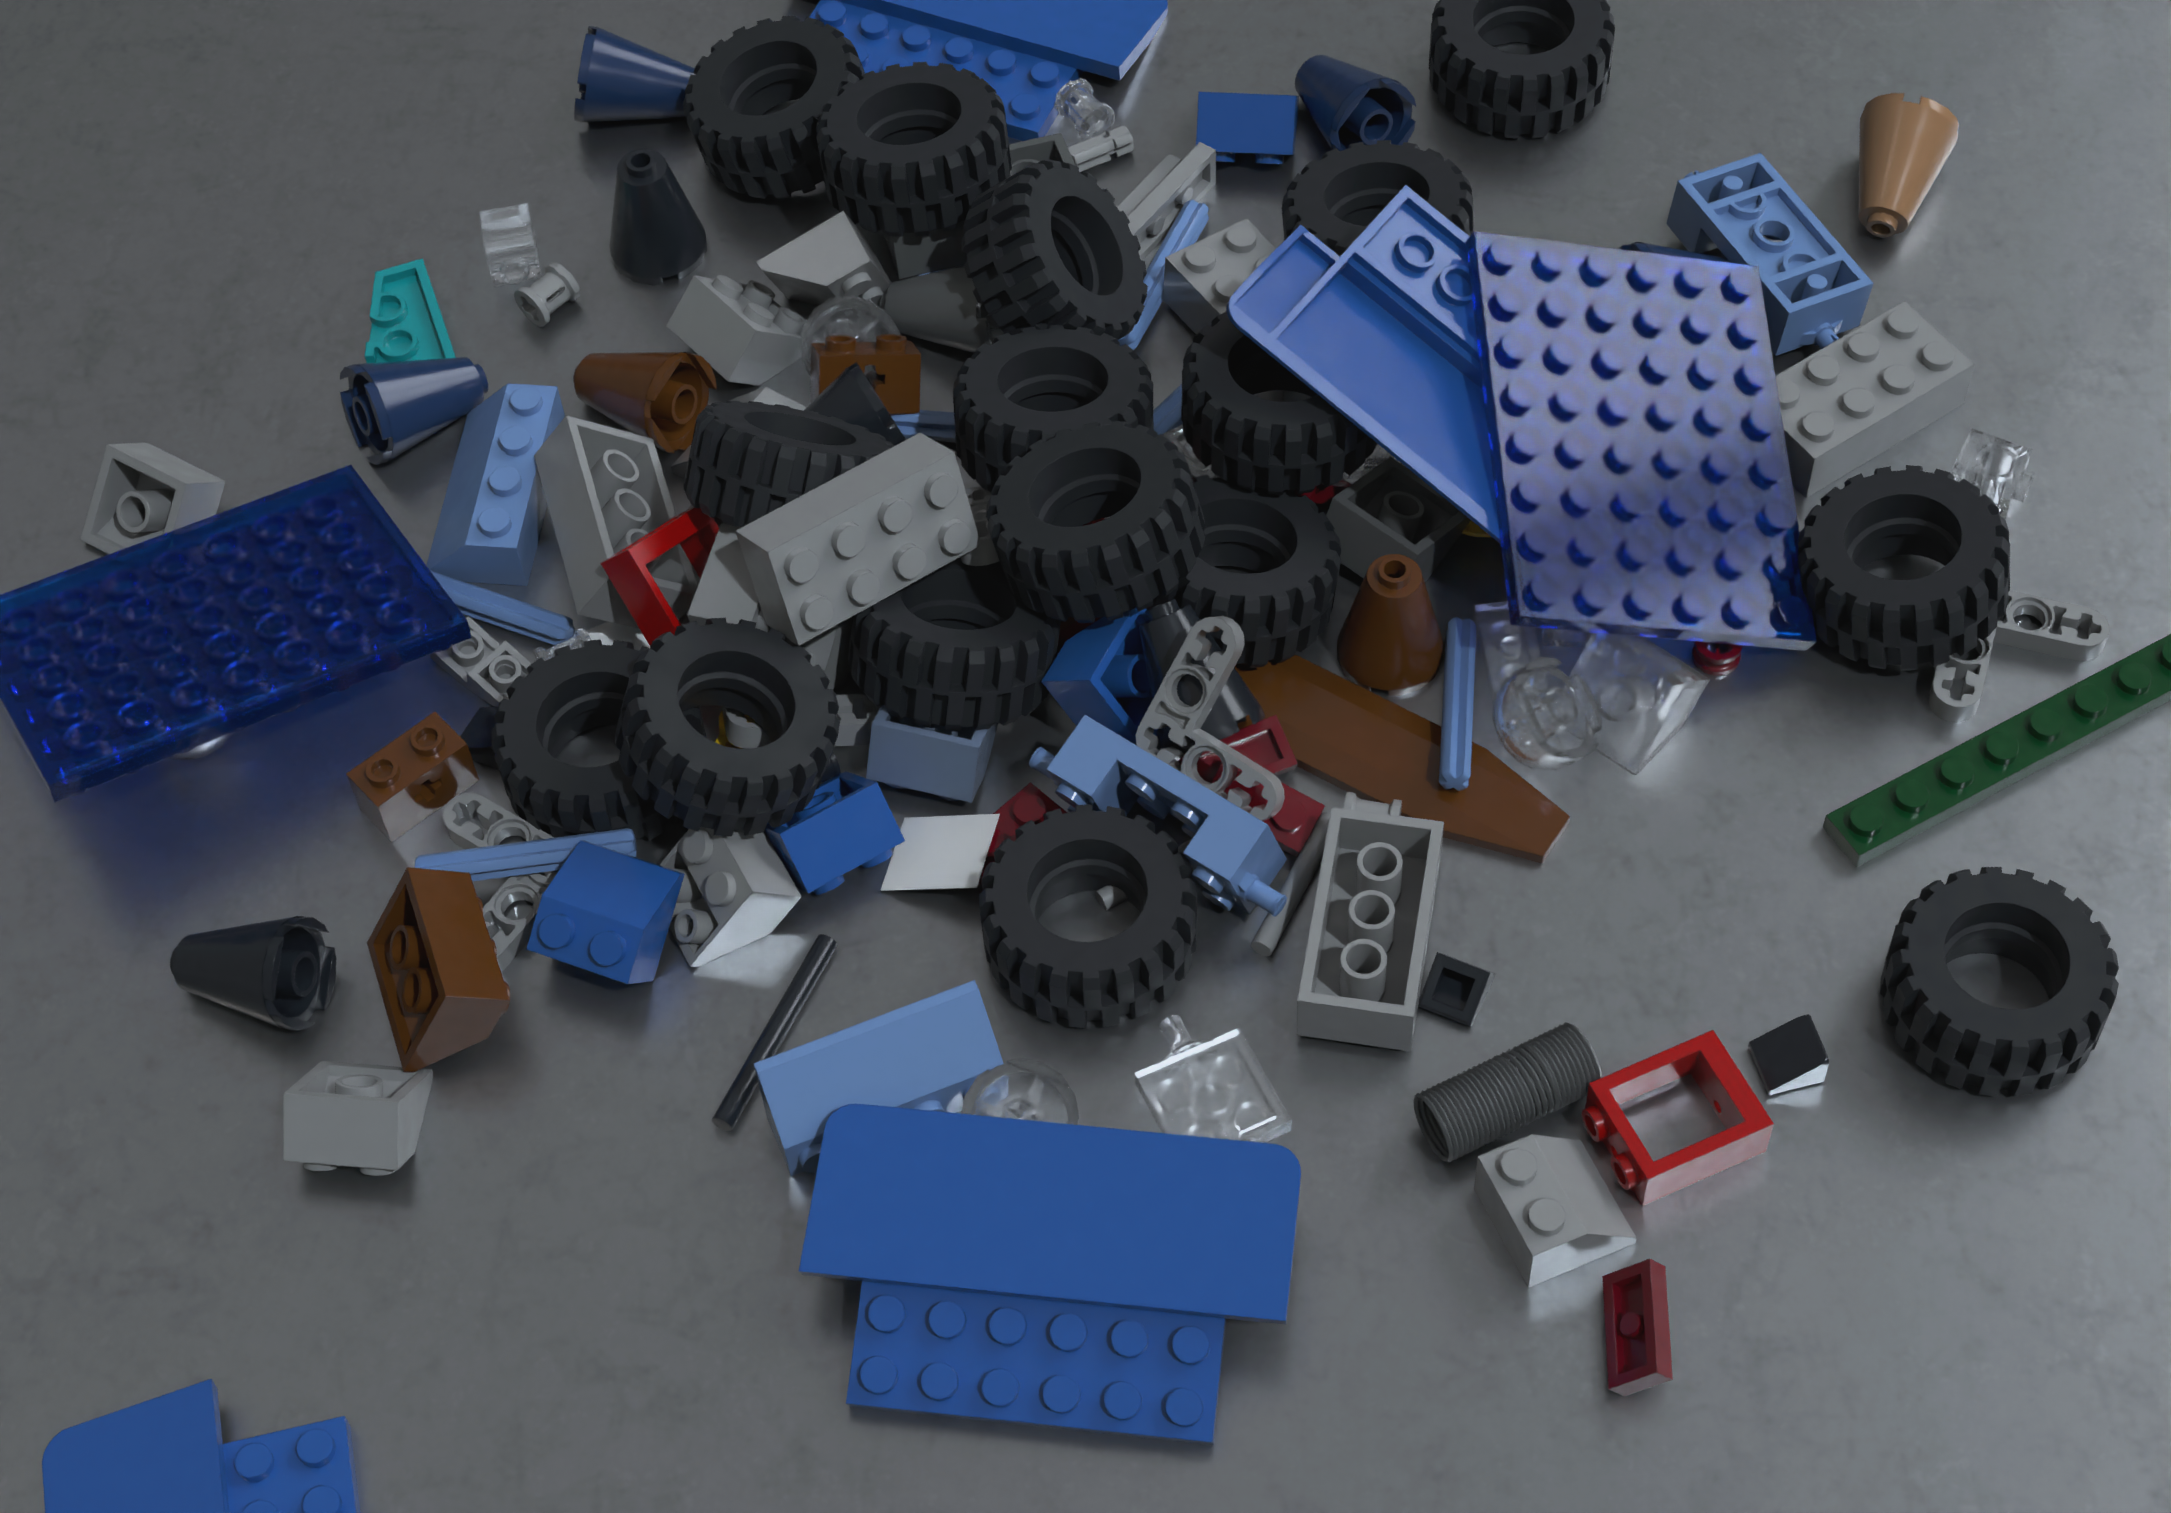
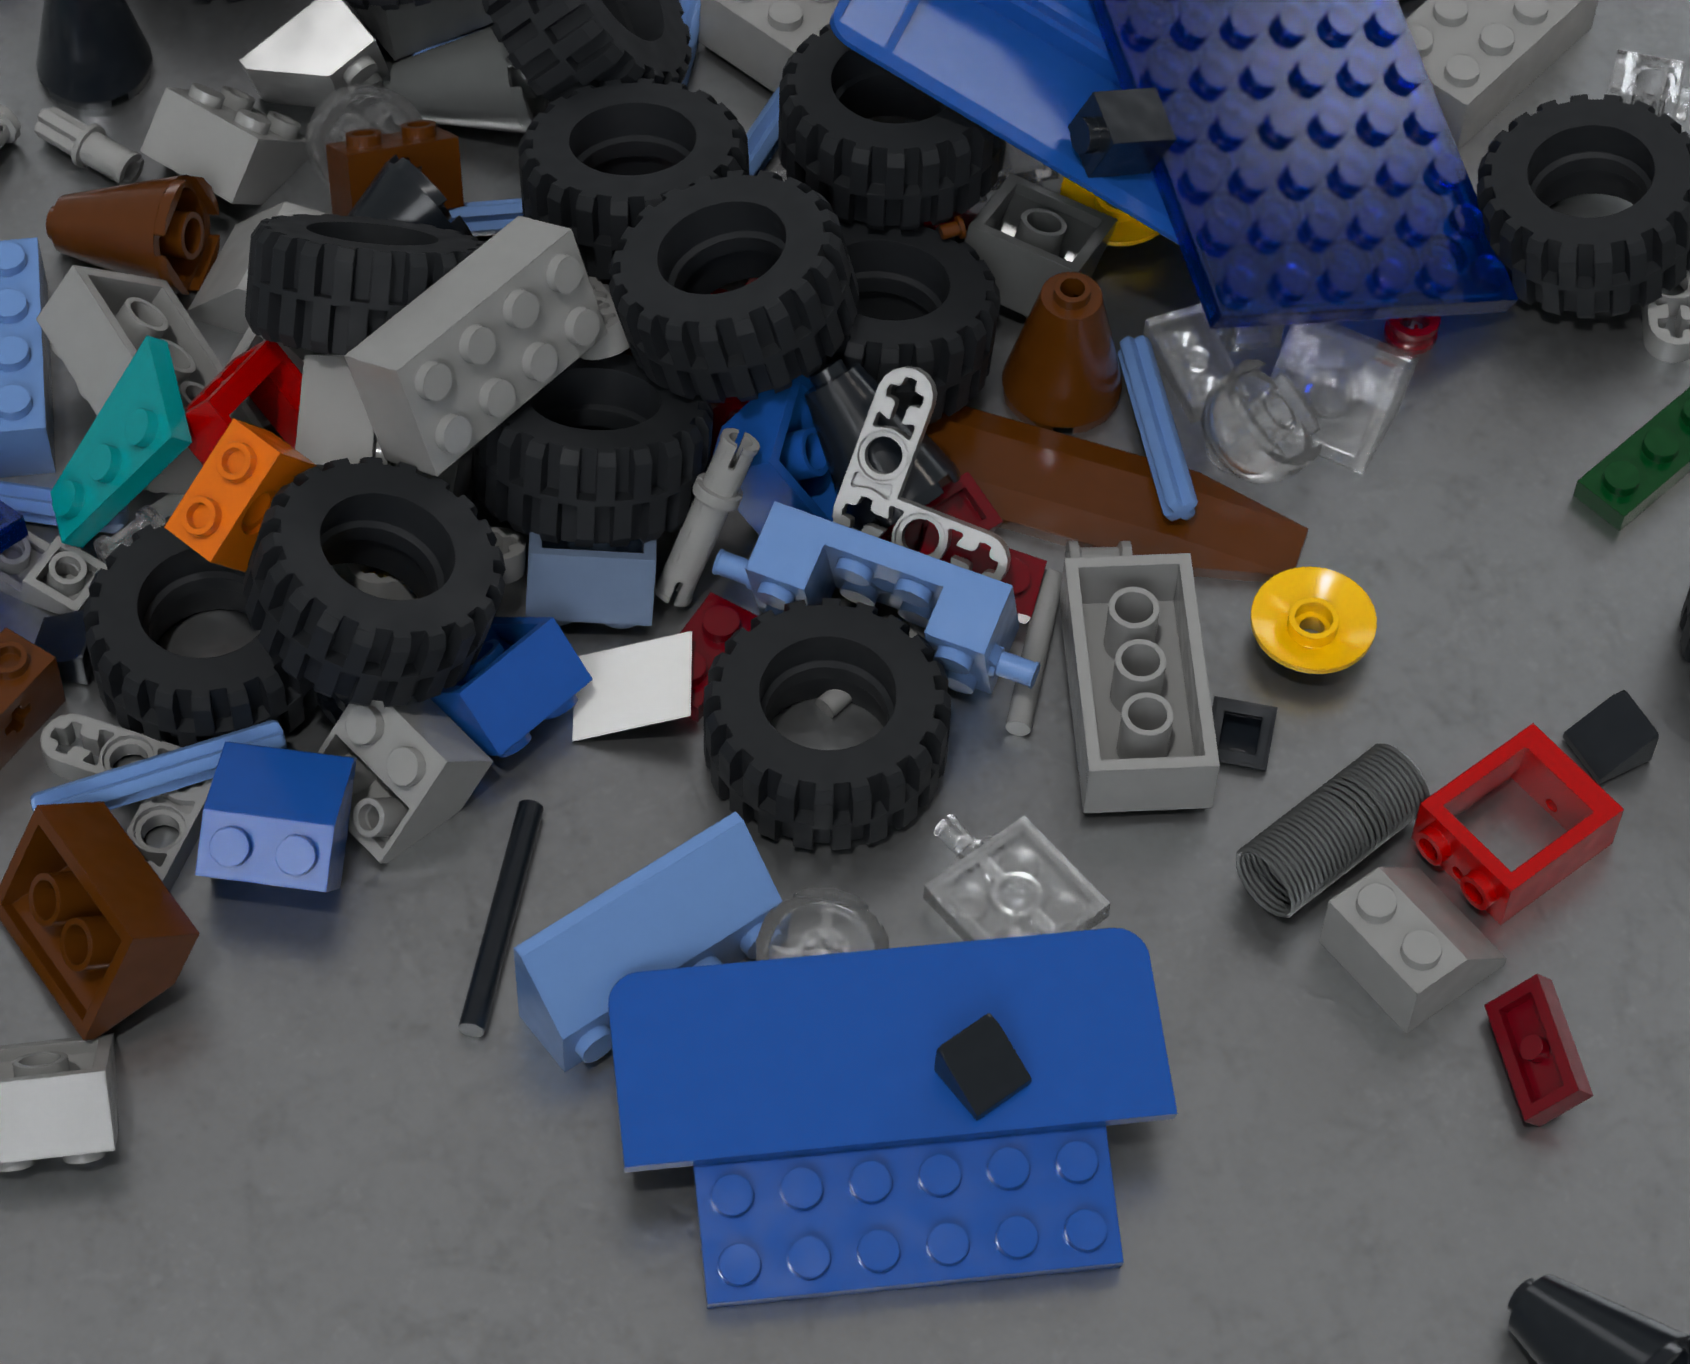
camera: 20 degrees left, 0 degrees up
none -> light grey axle [34,107,144,185]
none -> teal wing [50,335,192,548]
none -> orange brick [164,418,317,572]
none -> light grey pin [654,428,760,607]
none -> black slope [934,1013,1032,1120]
none -> reddish brown piece [938,215,967,240]
none -> black brick [1068,88,1176,178]
none -> yellow dish [1250,567,1377,674]

